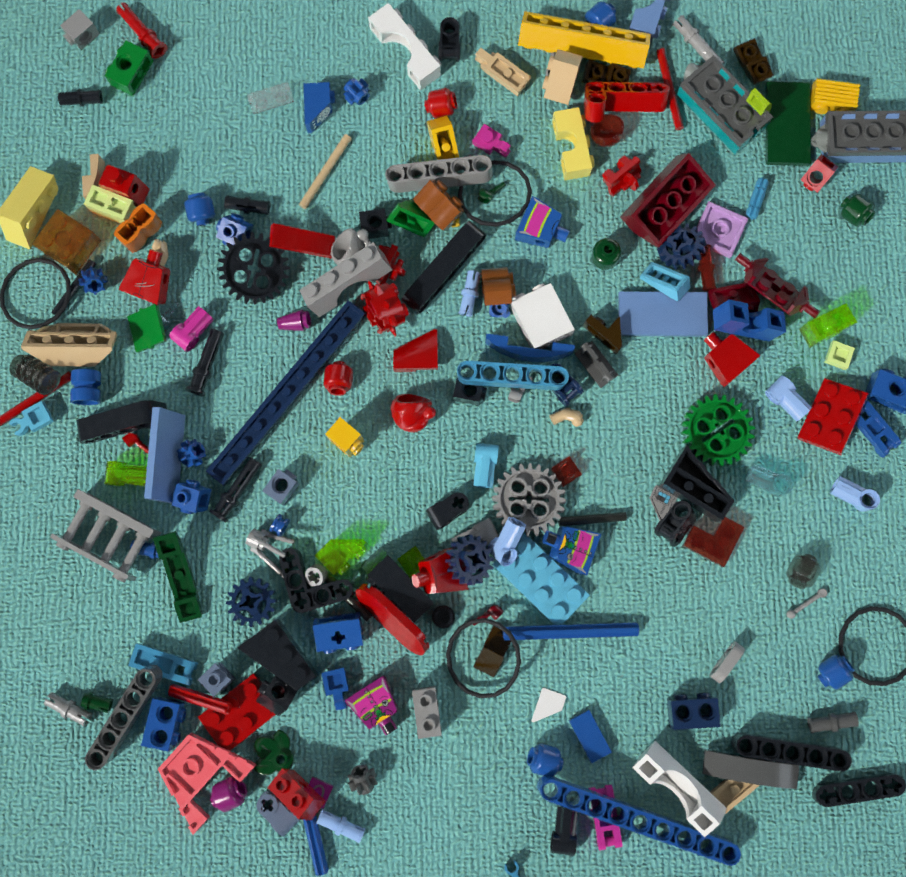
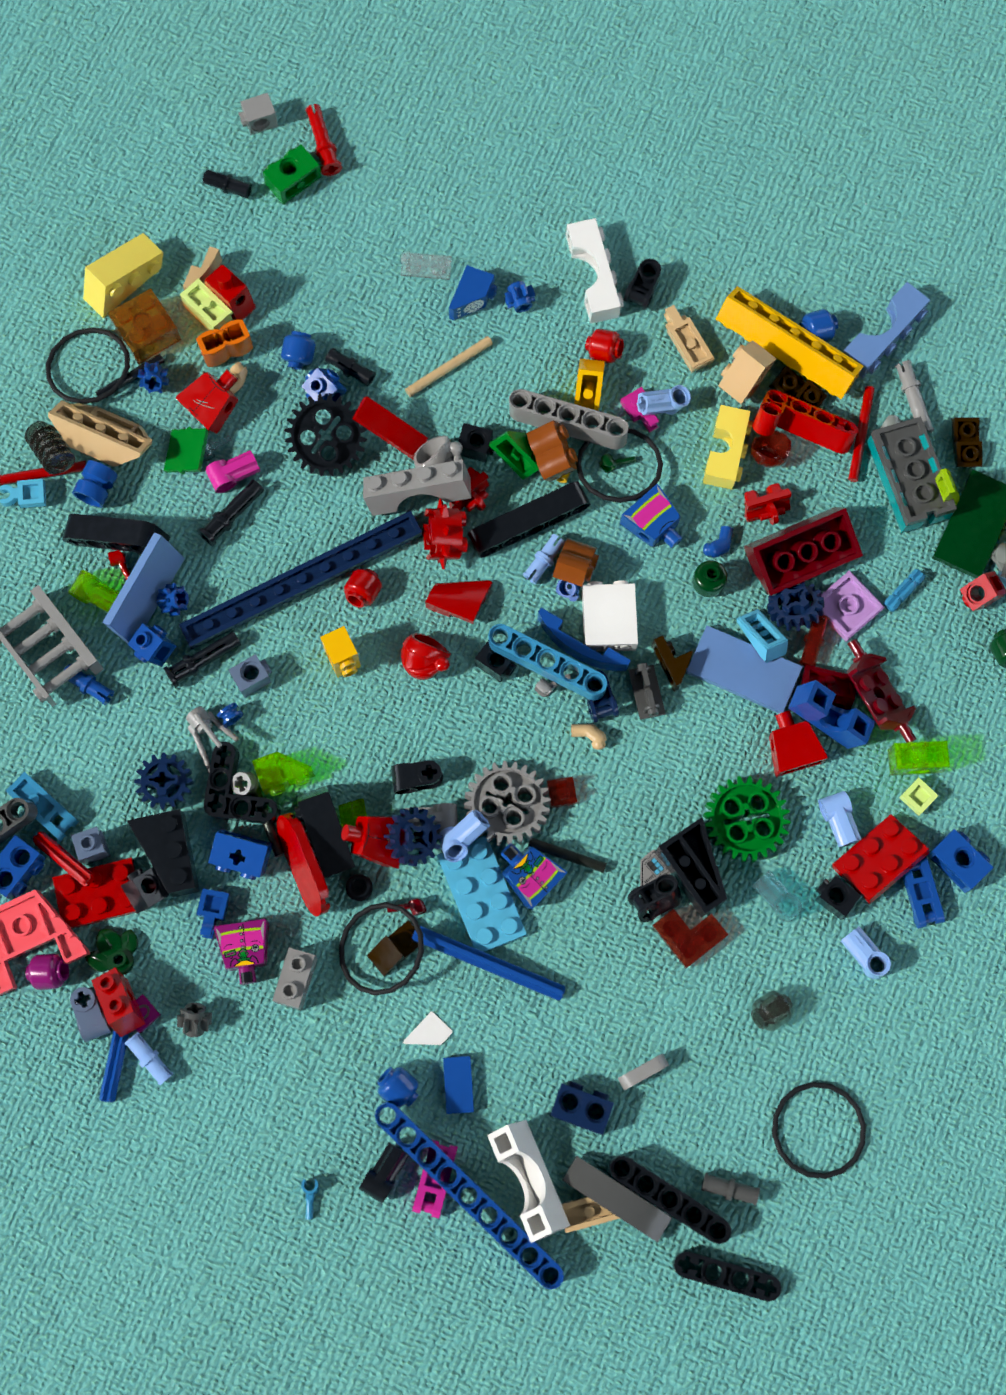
camera: 20 degrees right, 5 degrees down
dark green slope [153,531,203,623] -> none
magenta cone [277,309,311,331] -> none
medium azure piece [473,443,499,489] -> none
light grey hinge [786,589,827,619] -> none
blue head [818,654,855,690] -> none
none -> light blue piece [637,385,691,416]
none -> blue arm [703,526,733,558]
none -> black brick [815,876,862,920]

